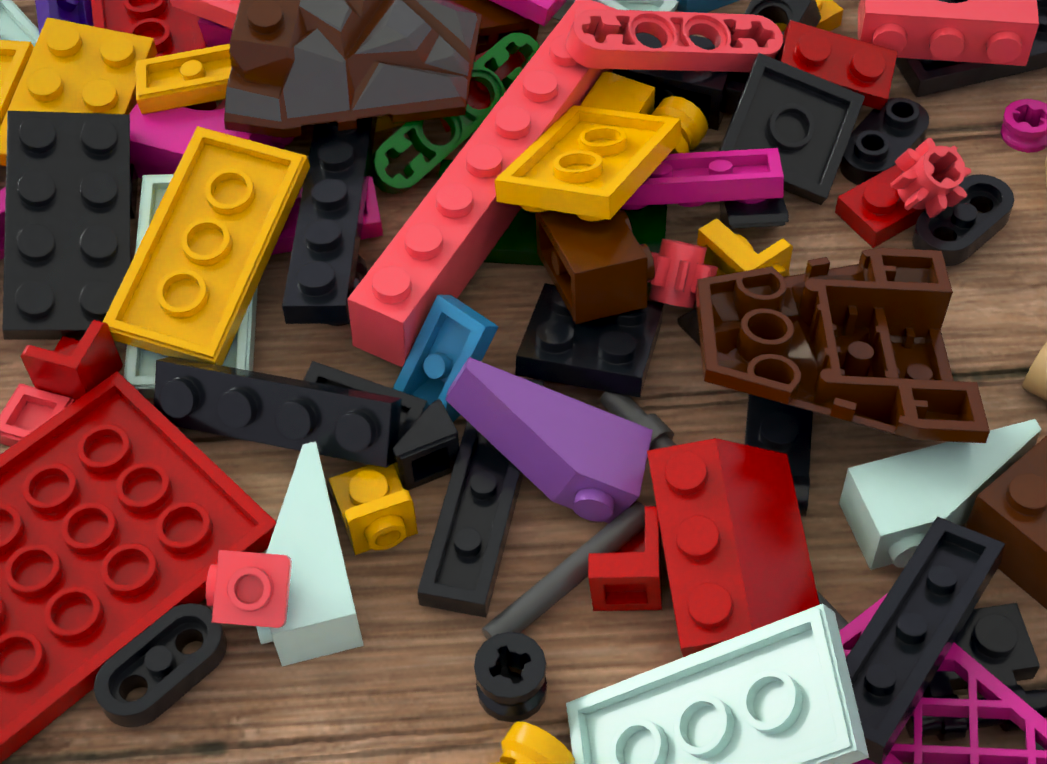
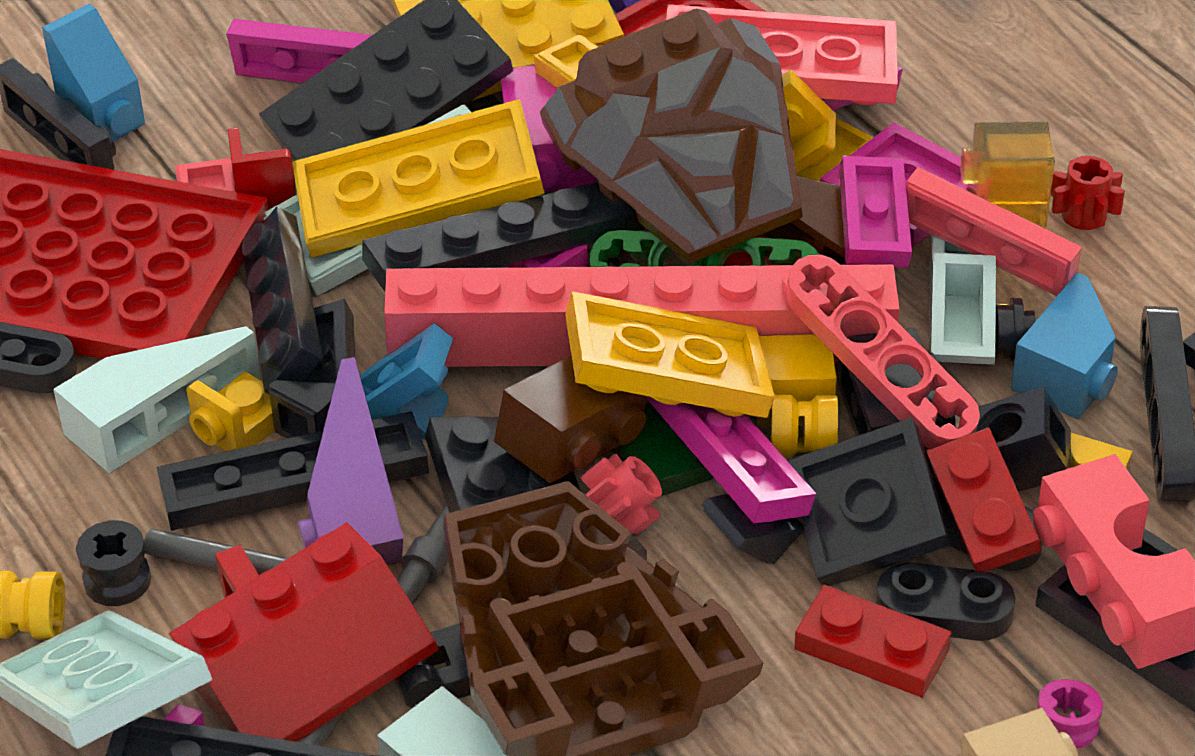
camera: 60 degrees right, 10 degrees down
coral bracket [206,550,292,628] -> none
yellow bracket [697,218,793,277] -> none
coral gear [890,138,972,218] -> none
black plate [912,174,1014,266] -> none

